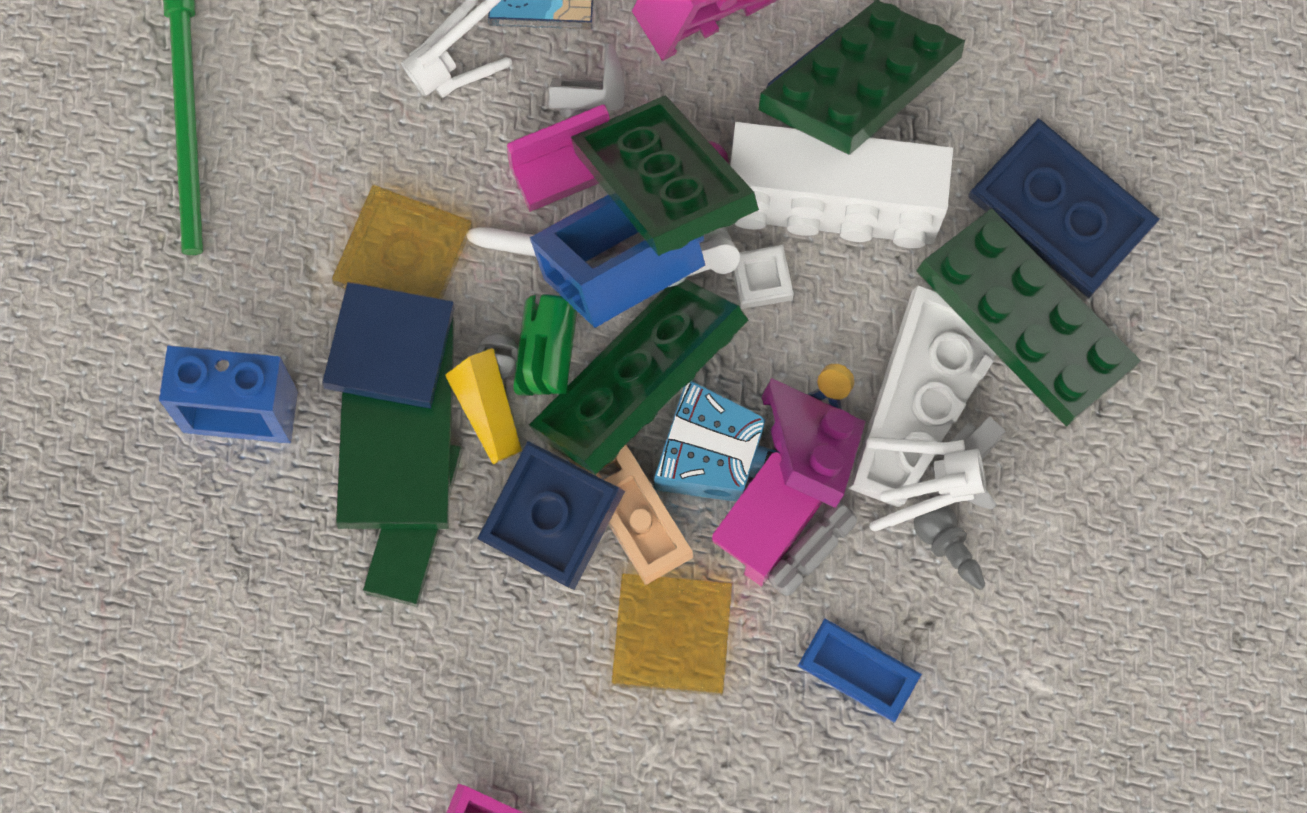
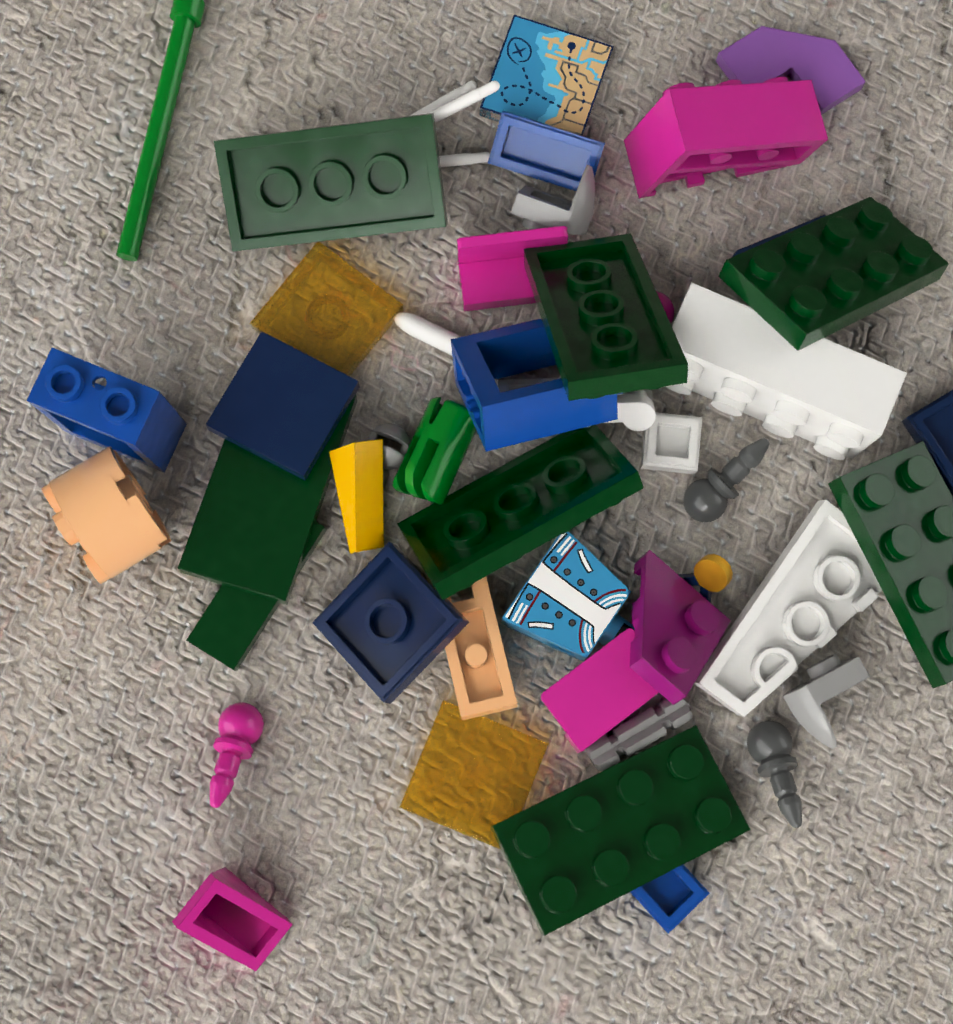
camera: 20 degrees right, 5 degrees up
white plant [866,437,986,531] -> none
none -> light nougat brick [41,446,172,584]
none -> dark pink bar [210,702,264,808]
none -> dark green plate [214,113,448,252]
none -> tile [488,111,605,191]
none -> dark green plate [490,725,751,936]
none -> dark grey bar [683,438,770,522]

